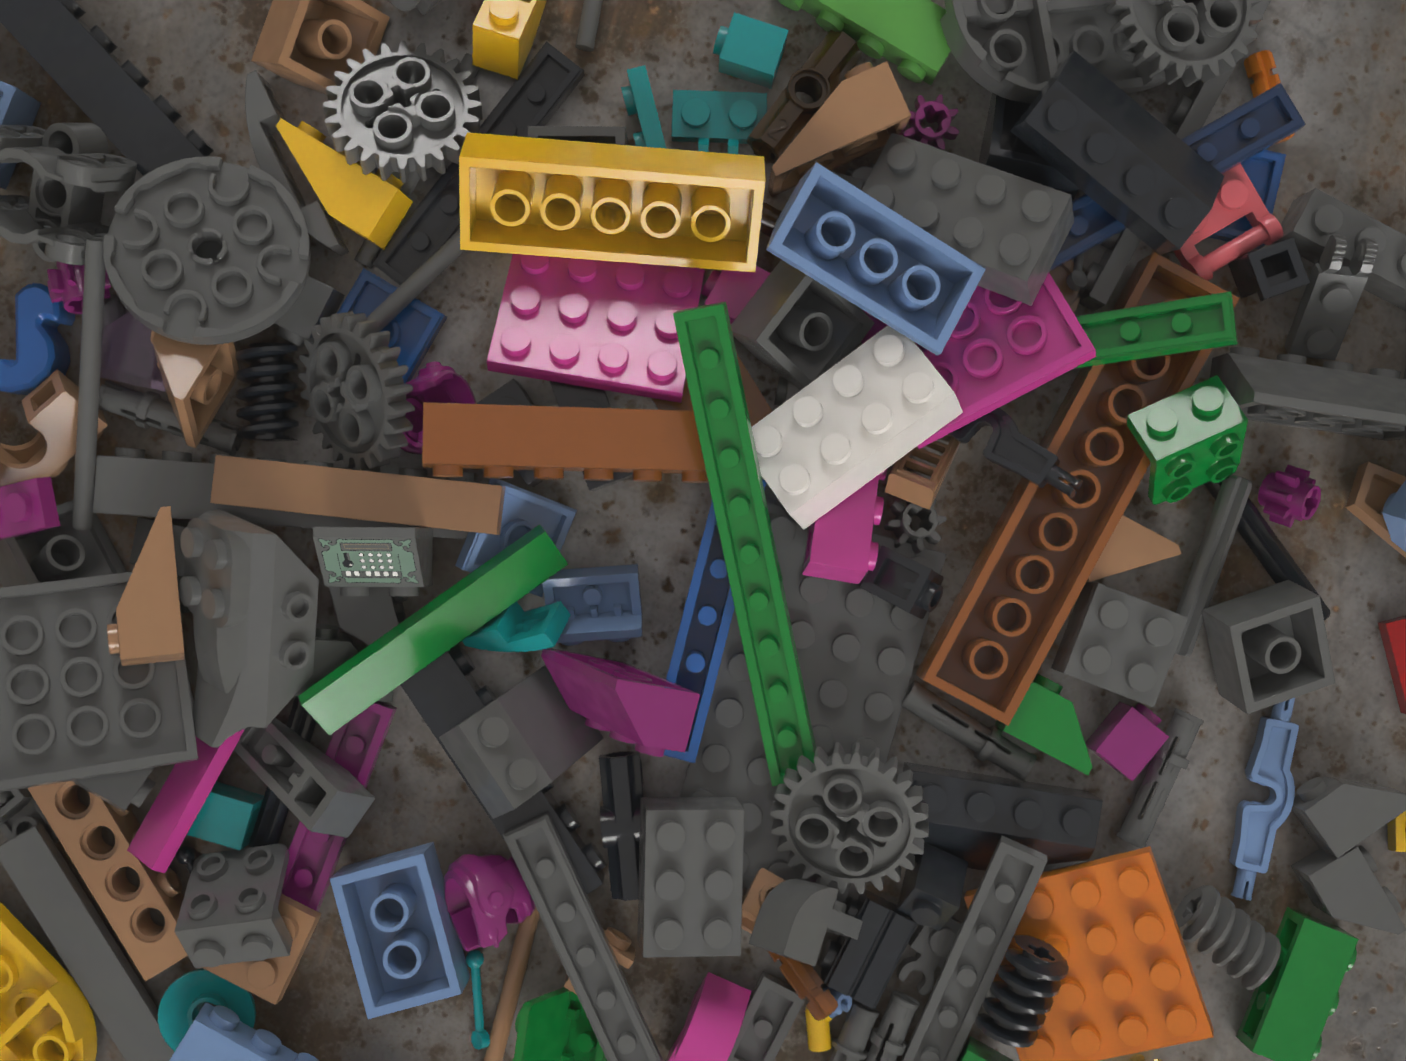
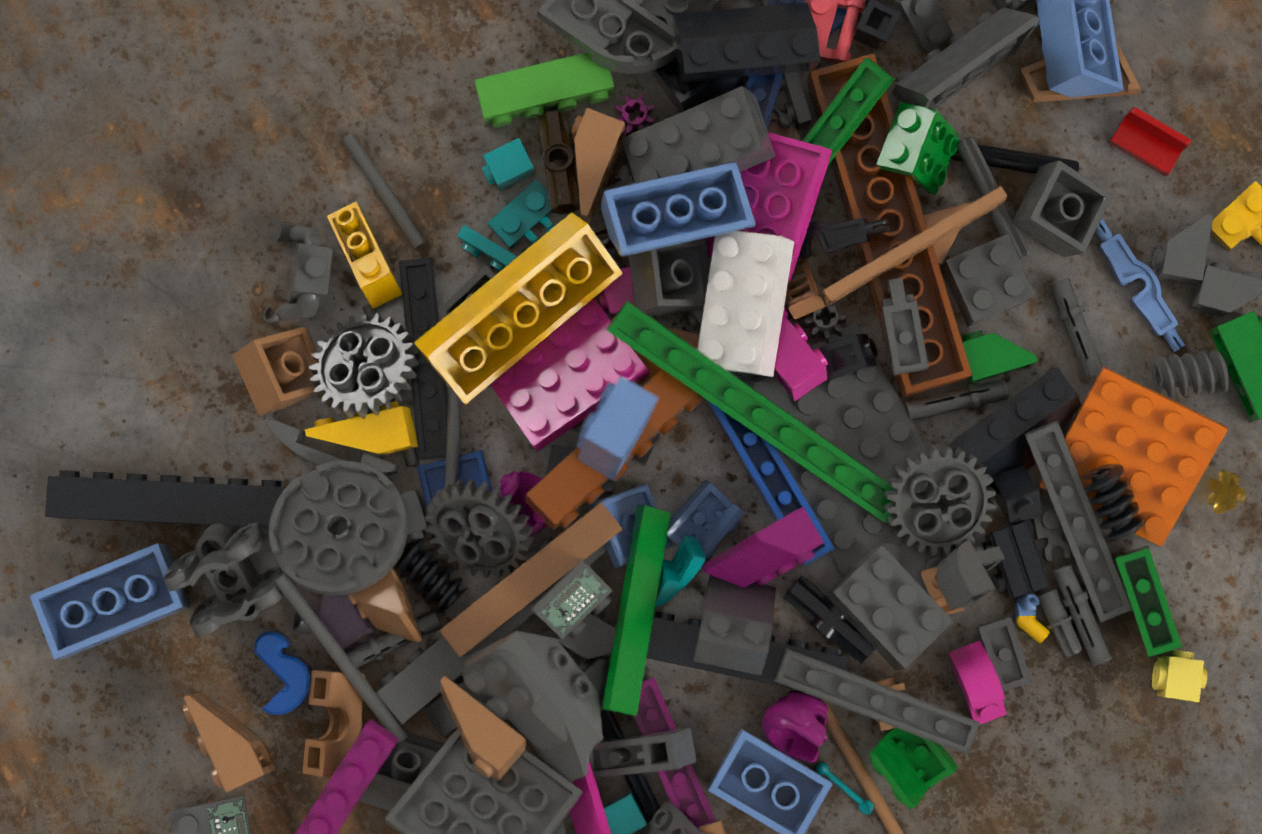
camera: 40 degrees left, 5 degrees down
magenta gear [47,261,111,314] -> none
dark orange axle [766,950,838,1021] -> none
magenta brick [1085,701,1169,781] -> none
magenta gear [1258,465,1321,528] -> none
none -> medium blue brick [576,376,659,481]
none -> medium nougat tile [821,186,1007,305]
none -> dark grey hinge [881,278,929,376]

